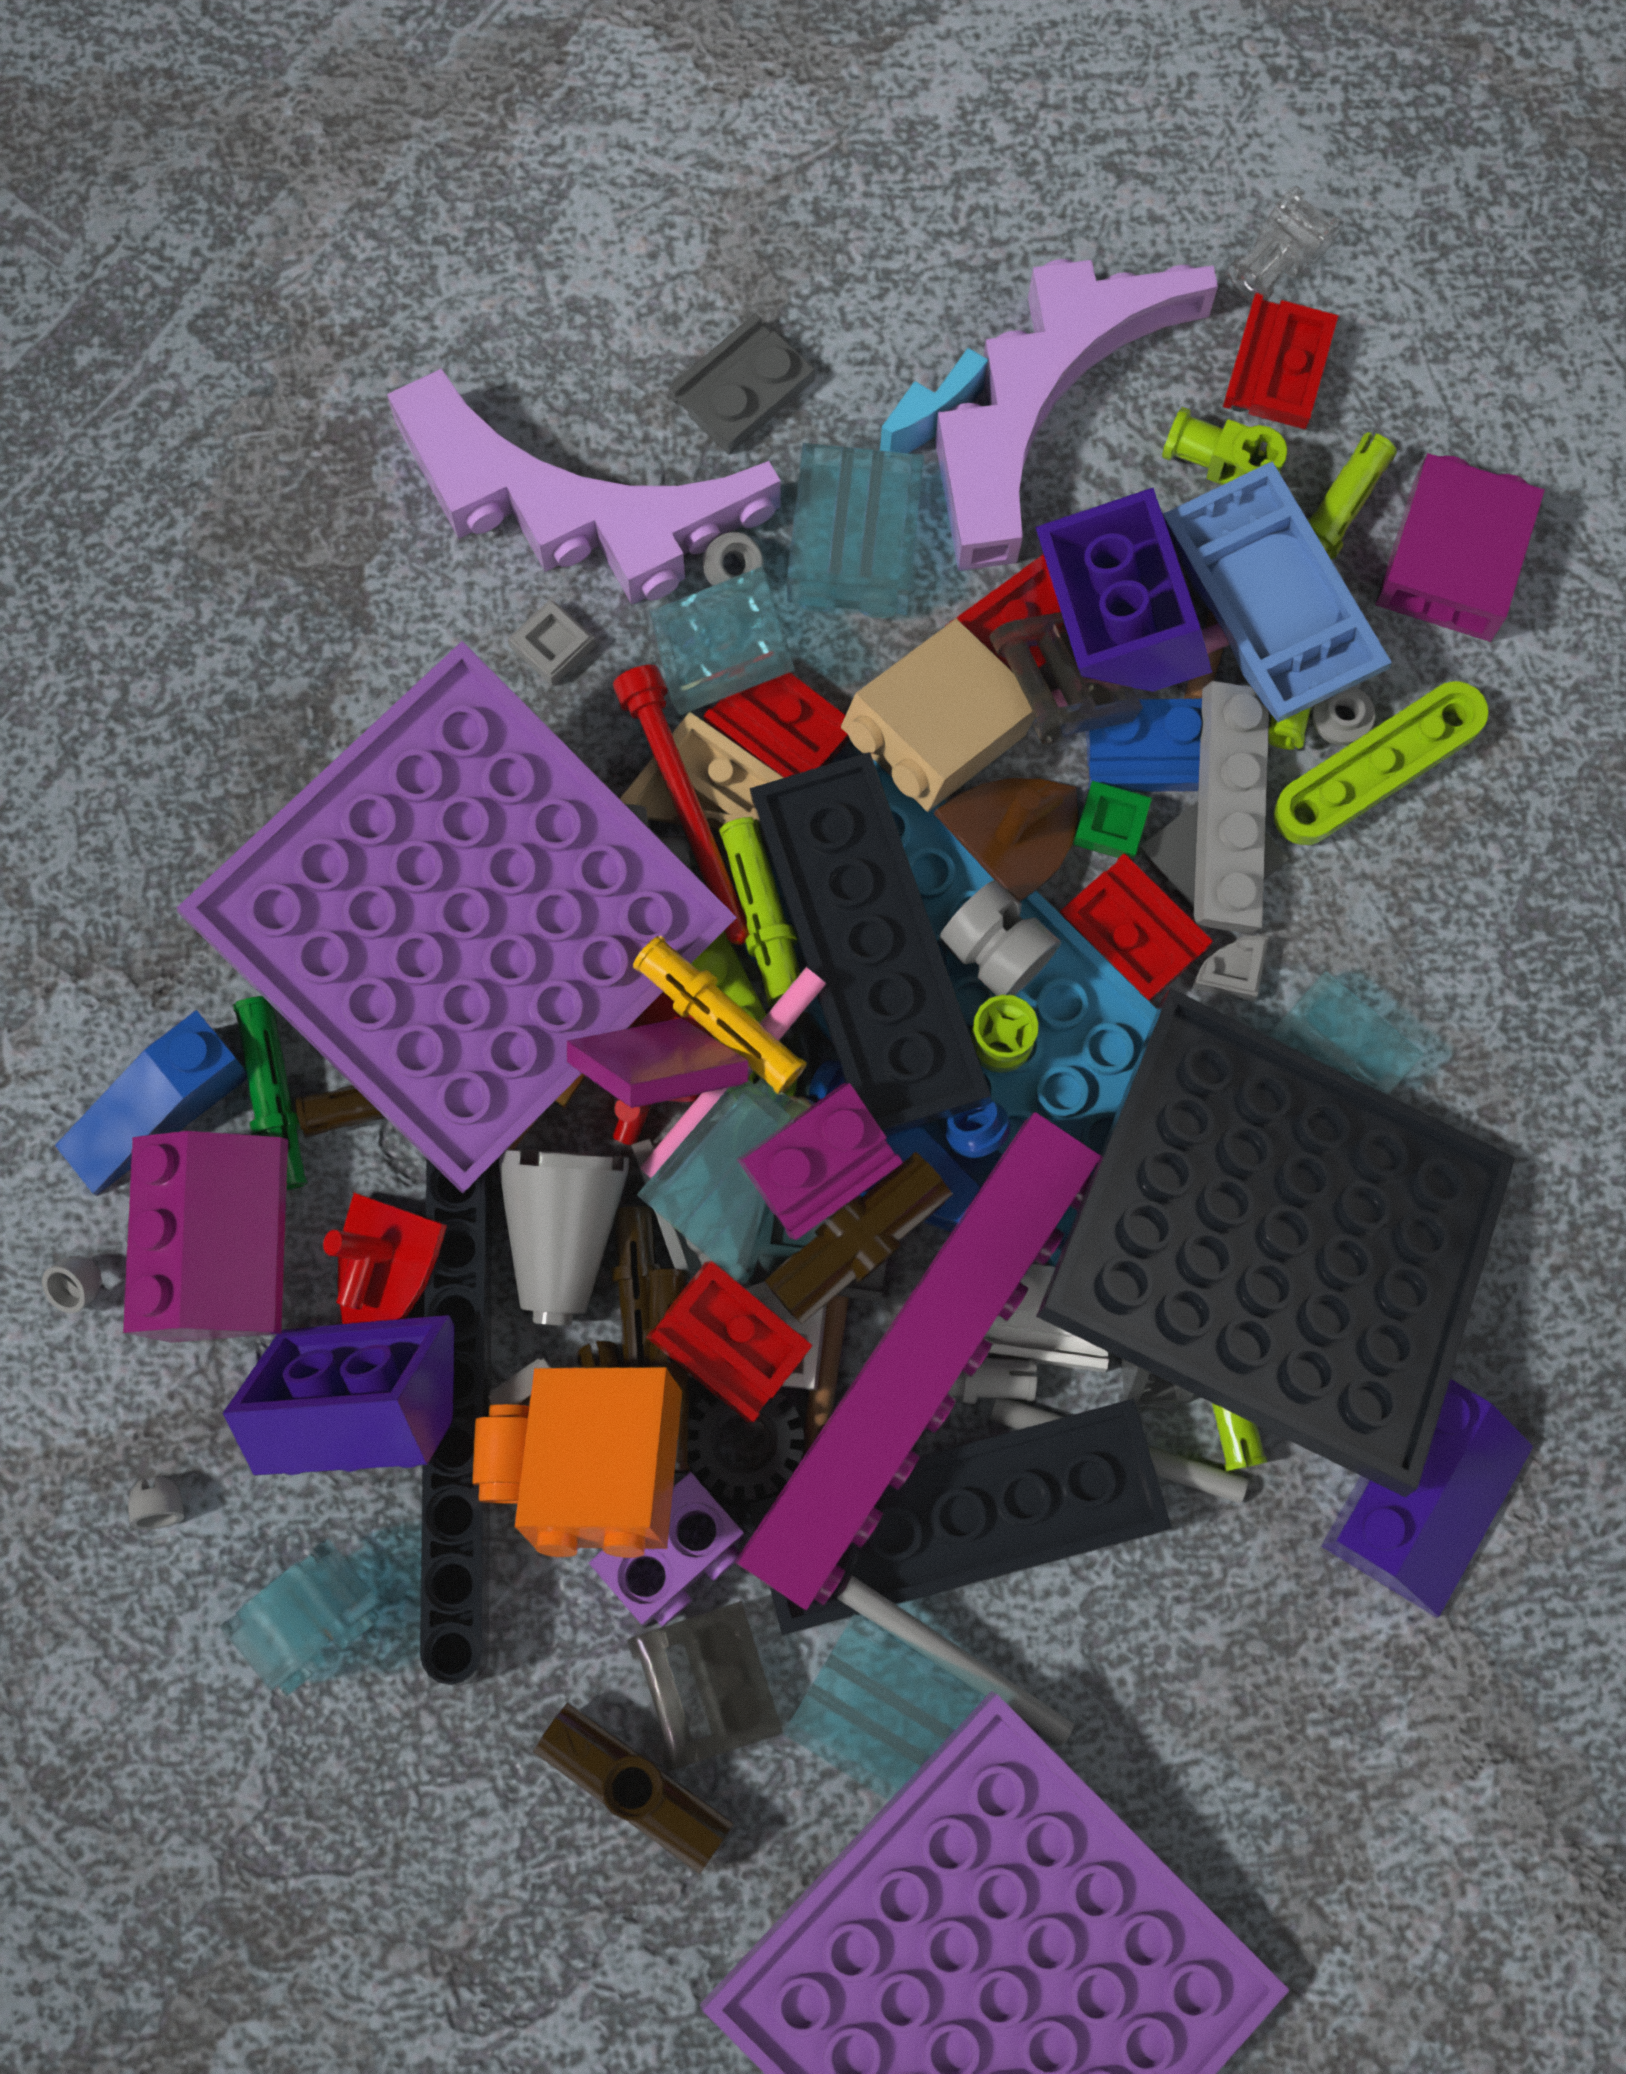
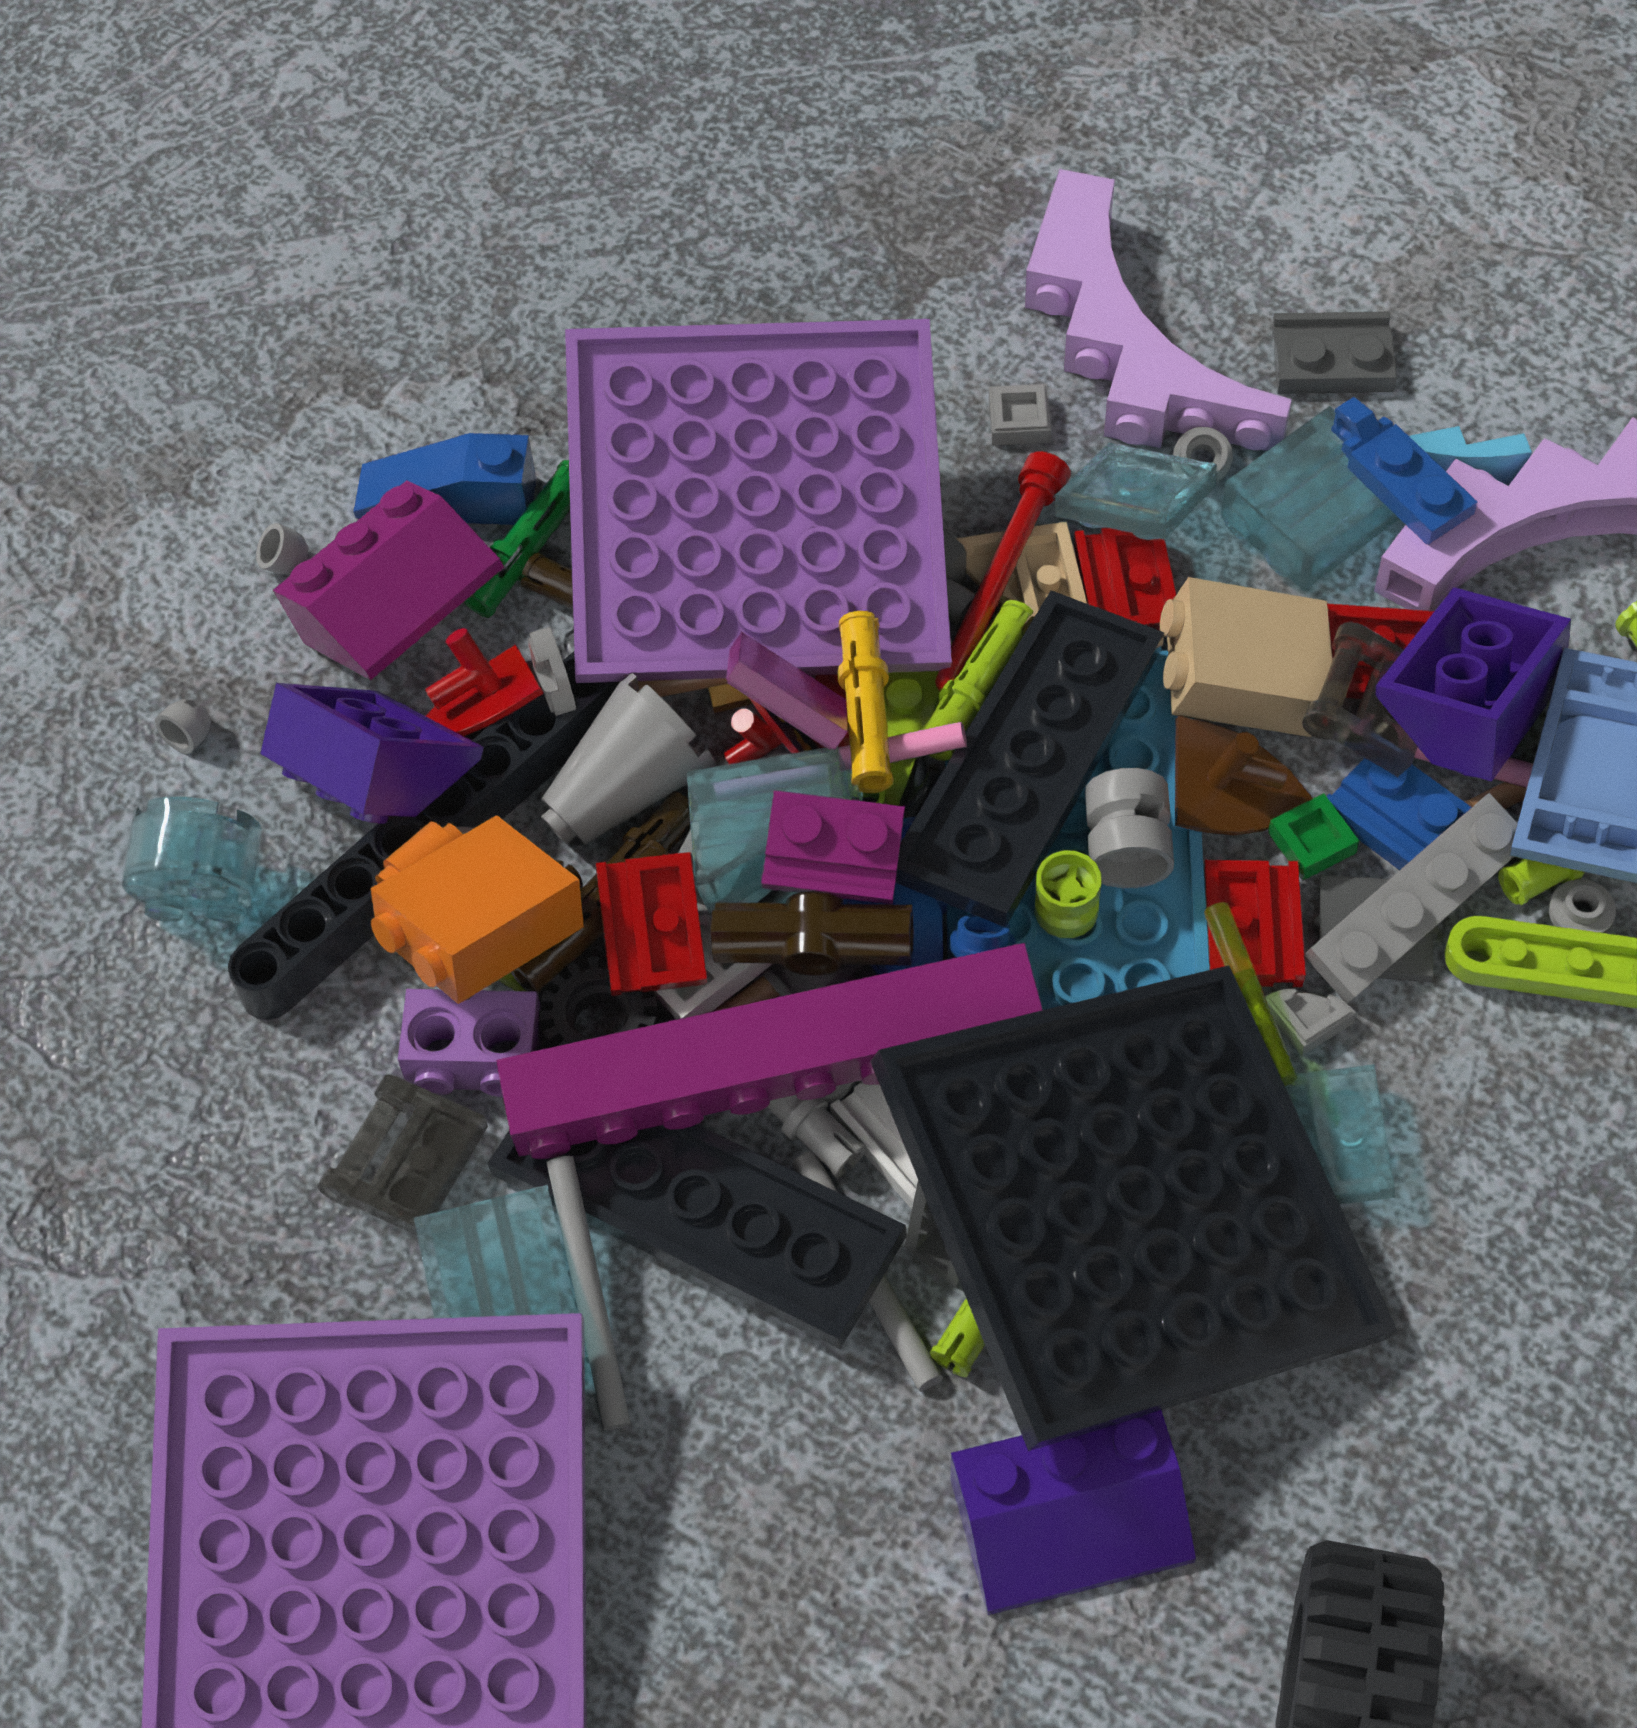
camera: 50 degrees right, 15 degrees down
dark brown piece [533,1702,735,1875] -> none
none -> light grey tile [528,626,576,716]
none -> clear neon green bar [1204,902,1298,1086]
none -> blue hinge [1331,397,1478,545]

